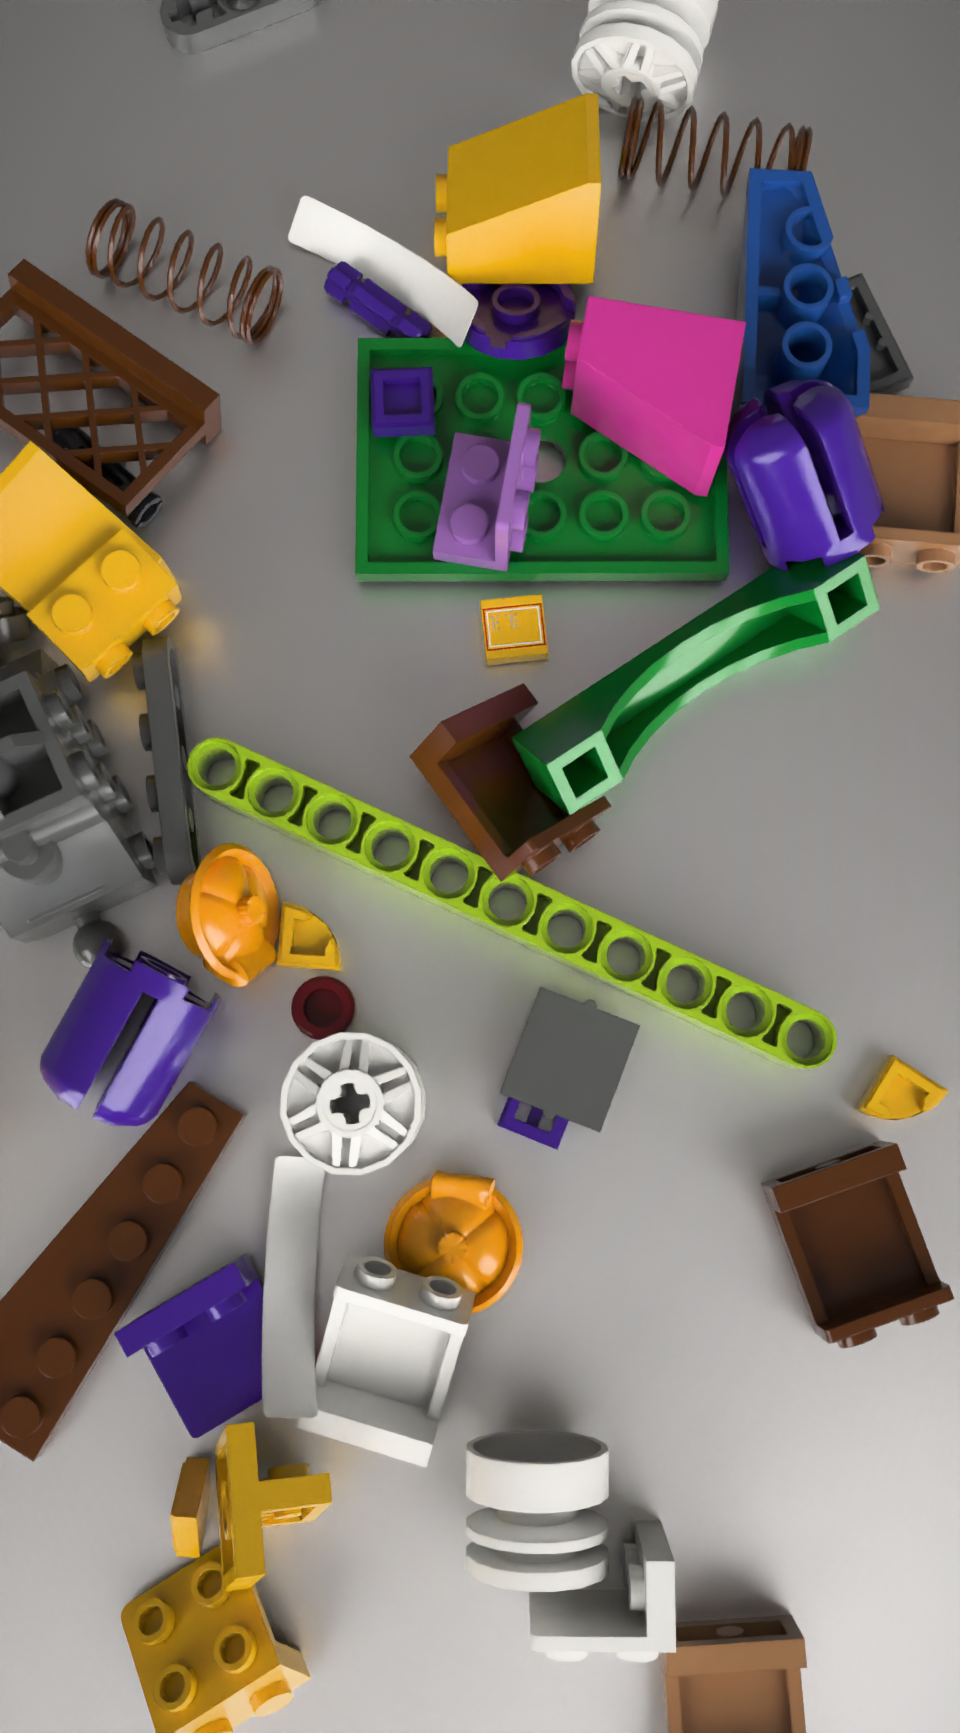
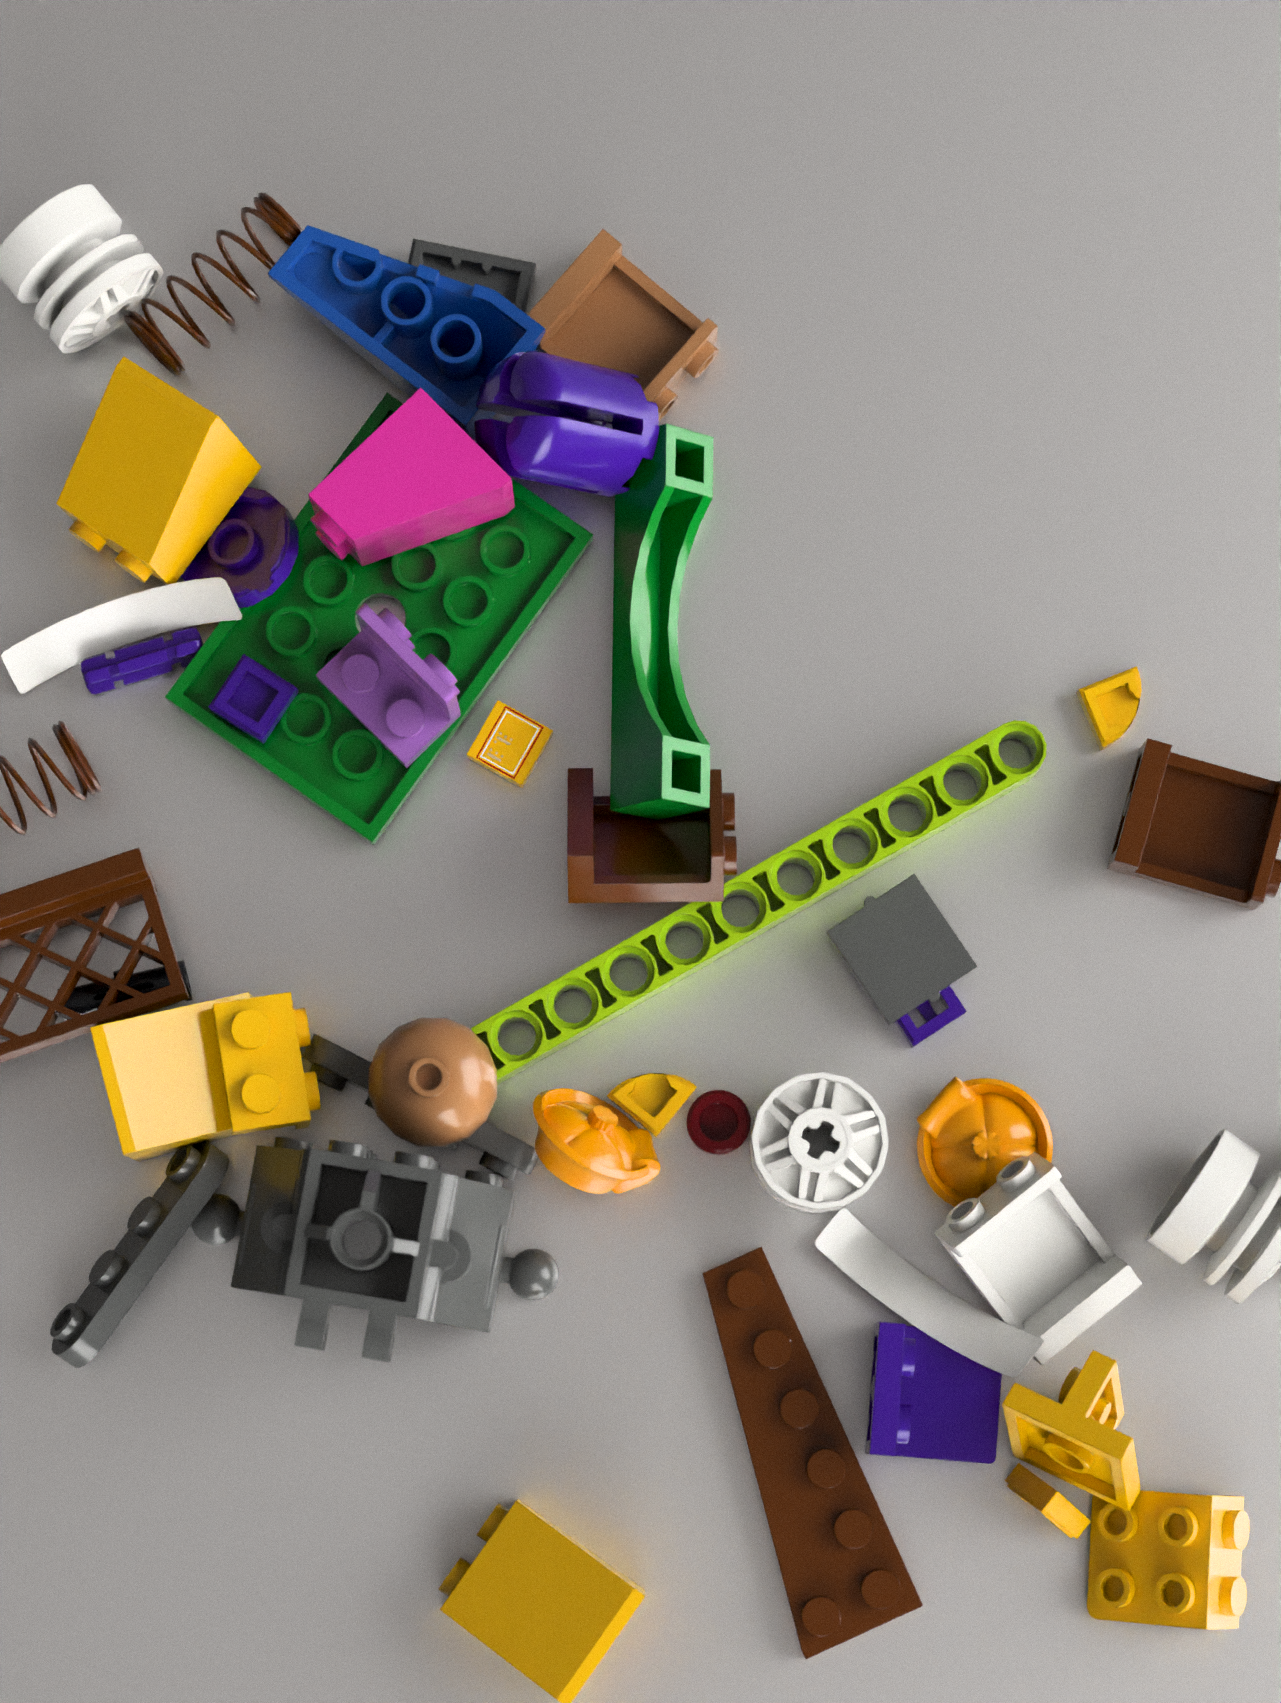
camera: 60 degrees left, 0 degrees up
dark purple cylinder [40,938,222,1126] -> none
none -> medium nougat cylinder [368,1017,497,1147]

